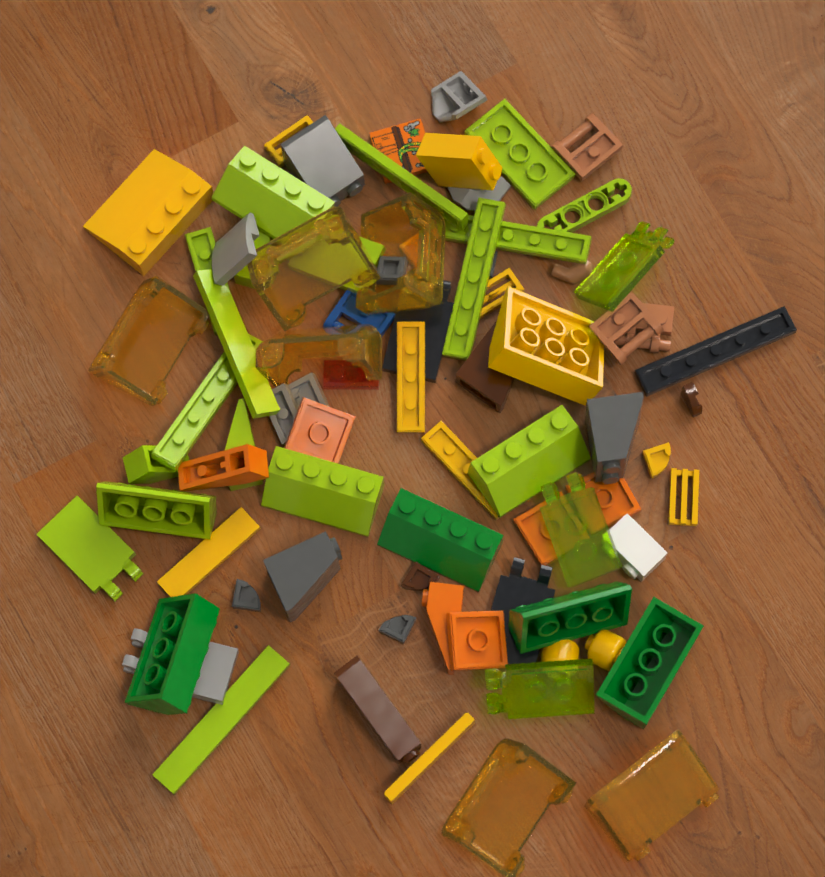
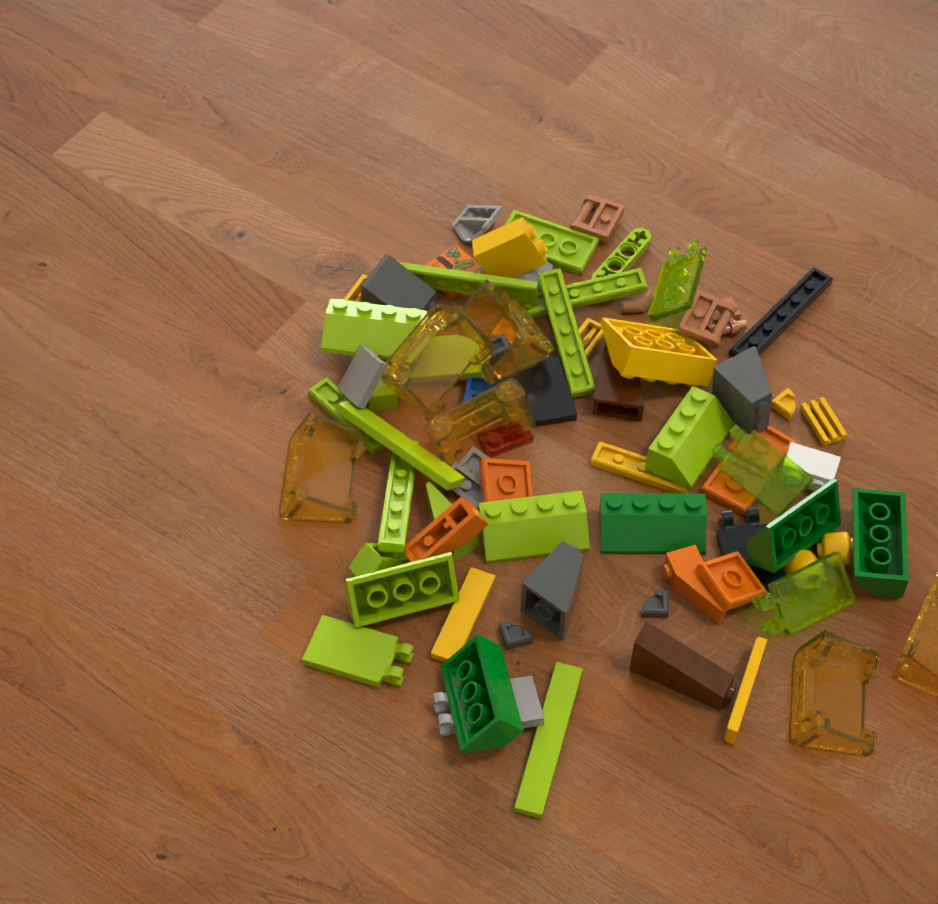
camera: 30 degrees left, 20 degrees down
yellow slope [83,149,214,276] -> none
yellow tile [397,322,425,433] -> none
reddish brown tile [401,562,440,591] -> none
reddish brown tile [681,382,702,418] -> none

